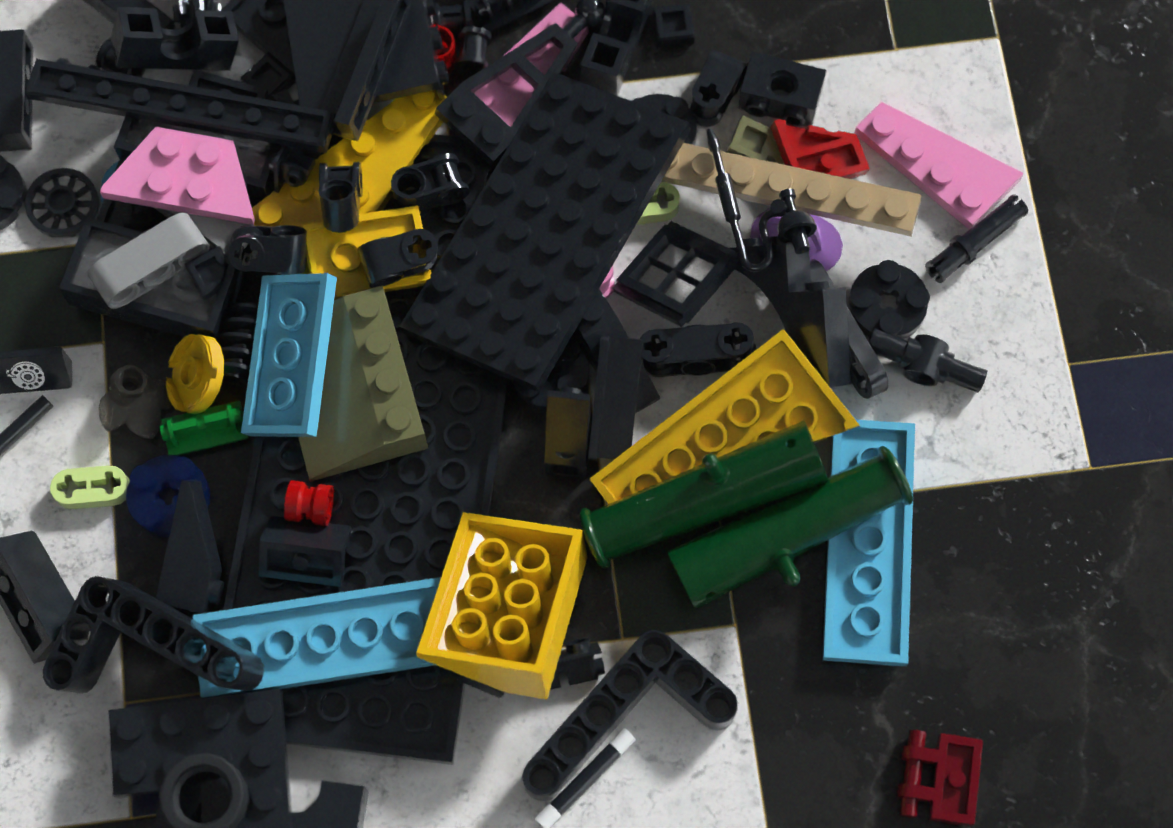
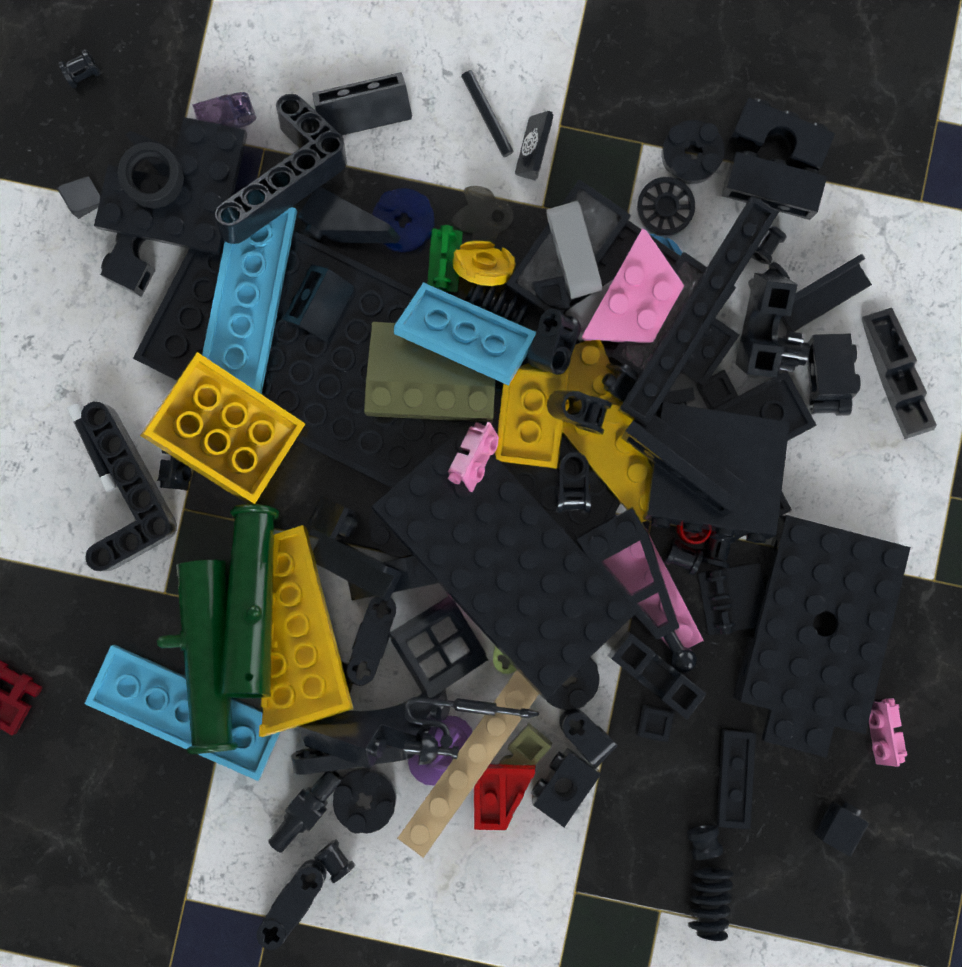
camera: 105 degrees right, 15 degrees up
yellowish green beam [50,465,131,509] -> none
red wheel [284,480,334,526] -> none
black piece [357,229,438,288] -> none
bright pink wing [854,102,1024,229] -> none
black pin [925,194,1028,283] -> none
none -> clear purple leg [192,92,257,128]
none -> black piece [257,859,327,950]
none -> black bush [314,839,355,883]
none -> bright pink hinge [448,422,499,492]

